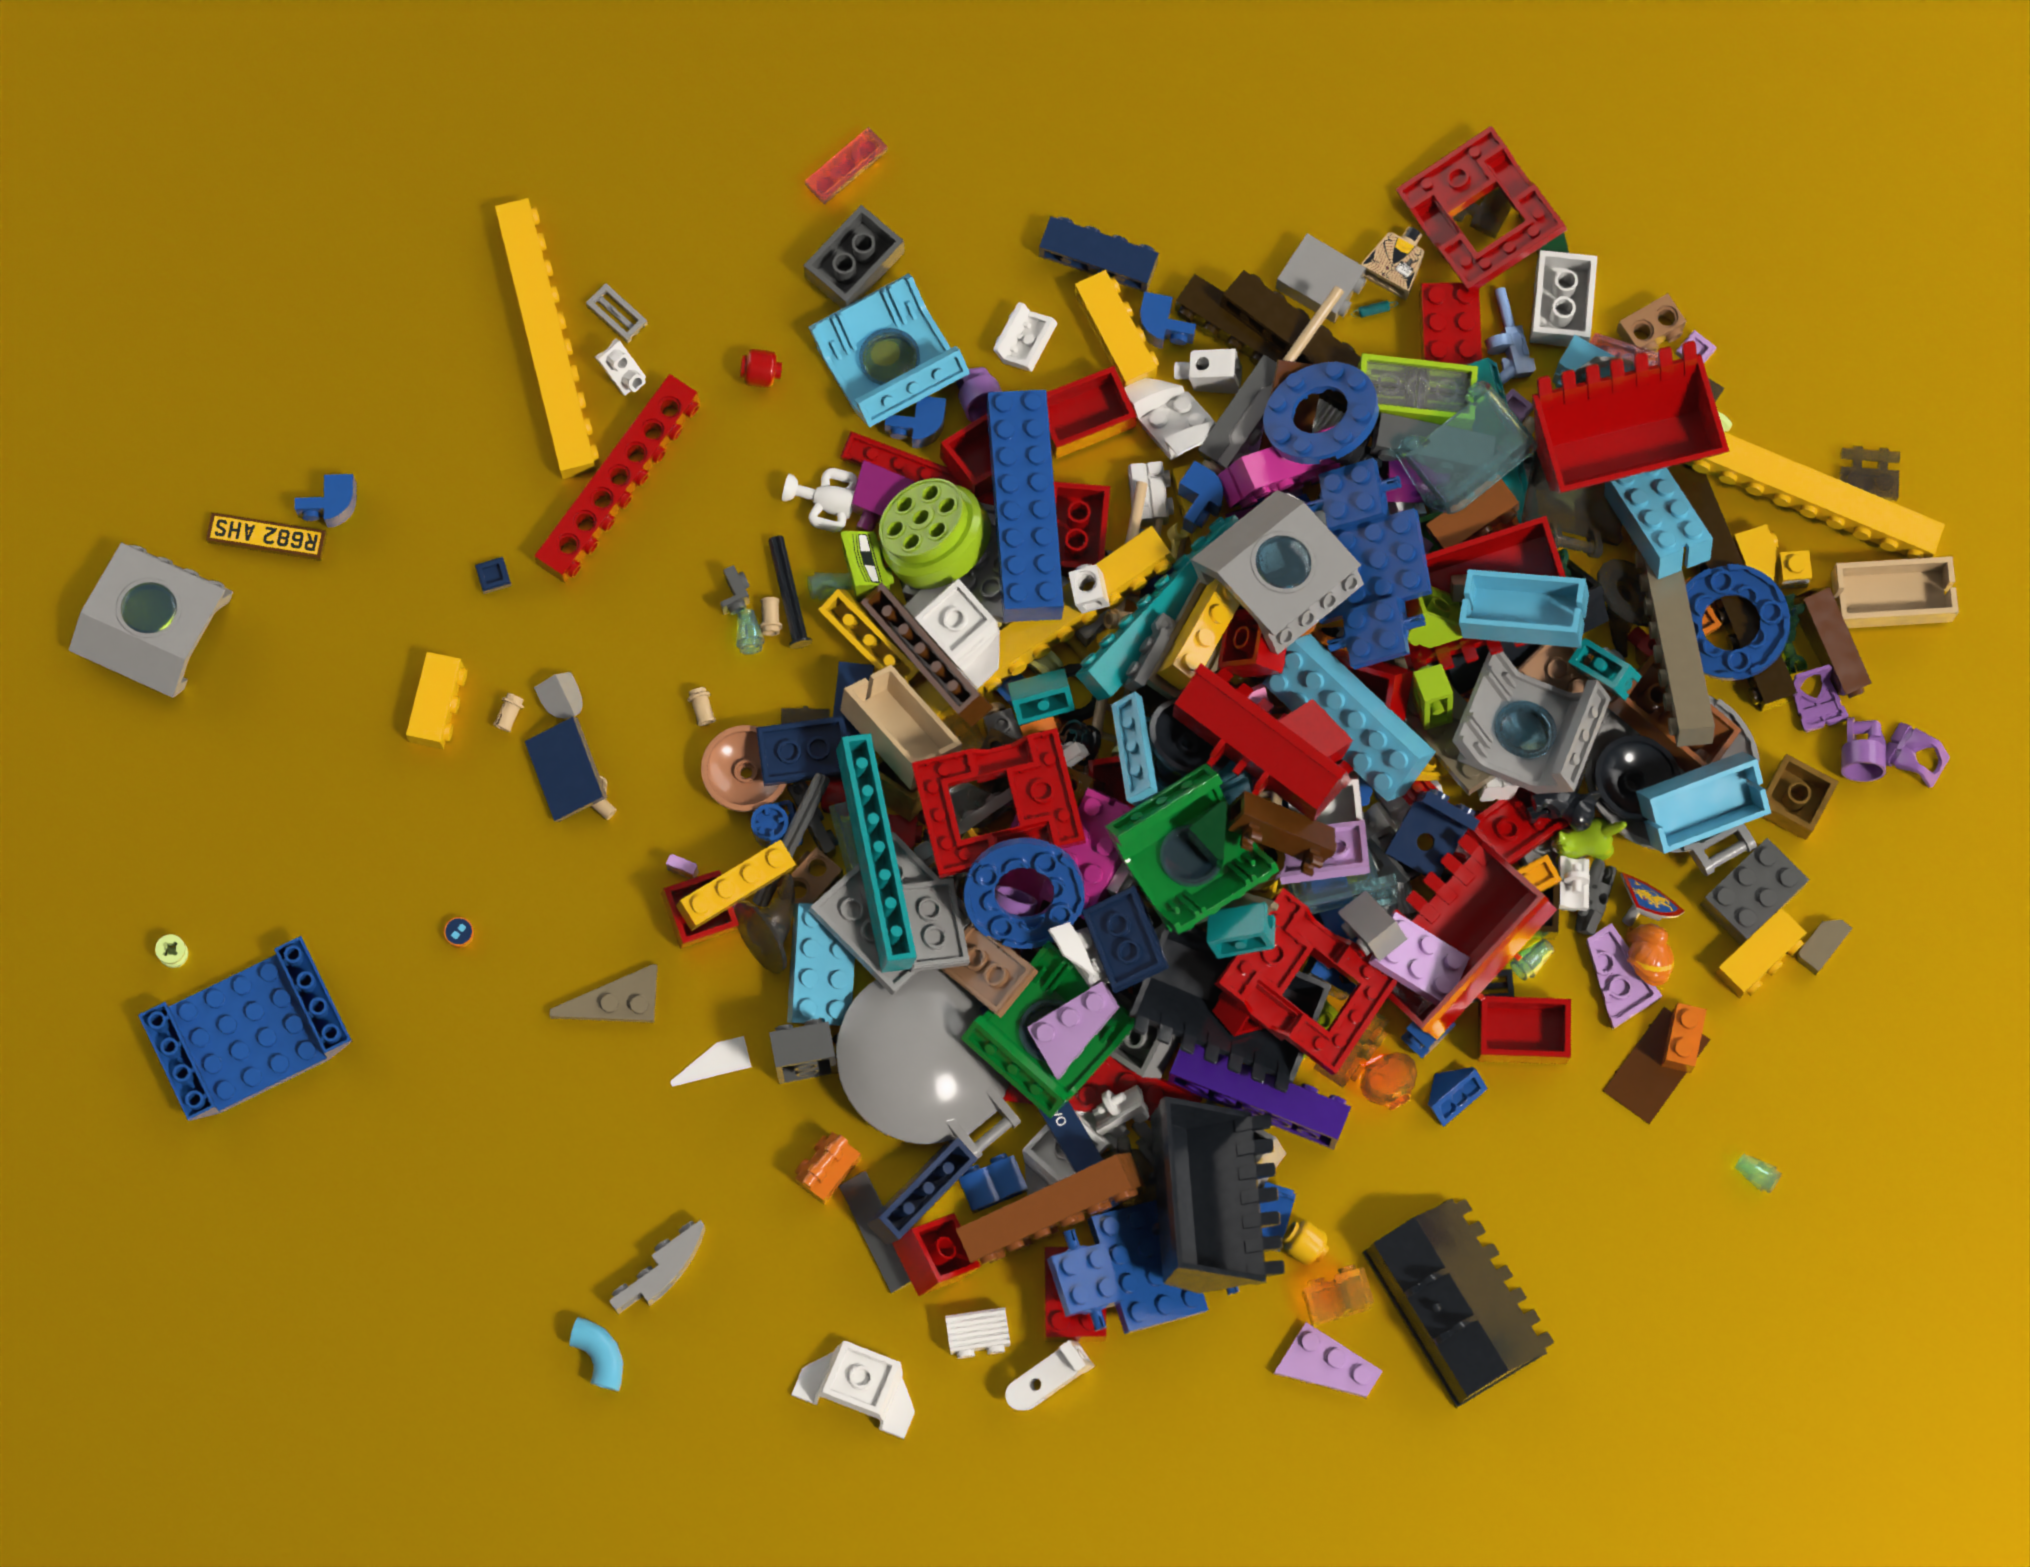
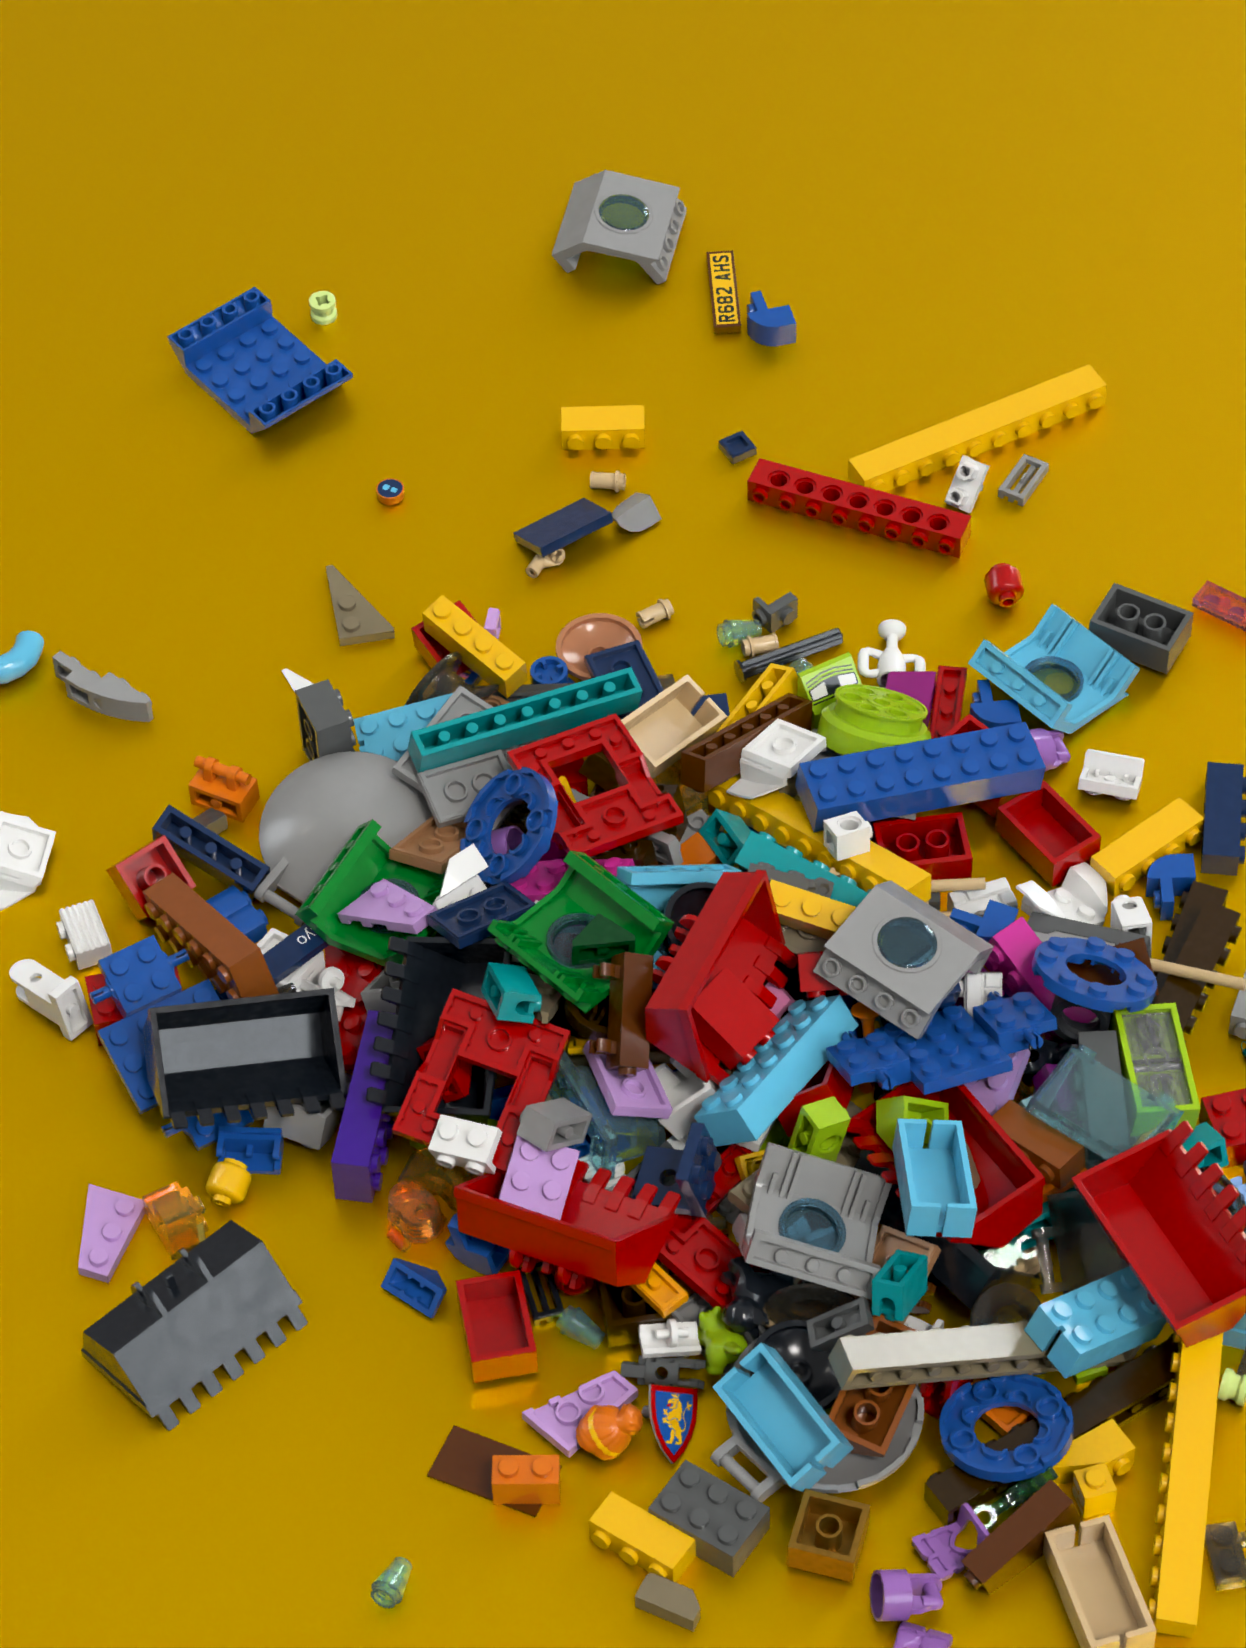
camera: 80 degrees right, 25 degrees down
none -> white bracket [428,1114,502,1175]
none -> dark grey slope [806,1296,875,1352]

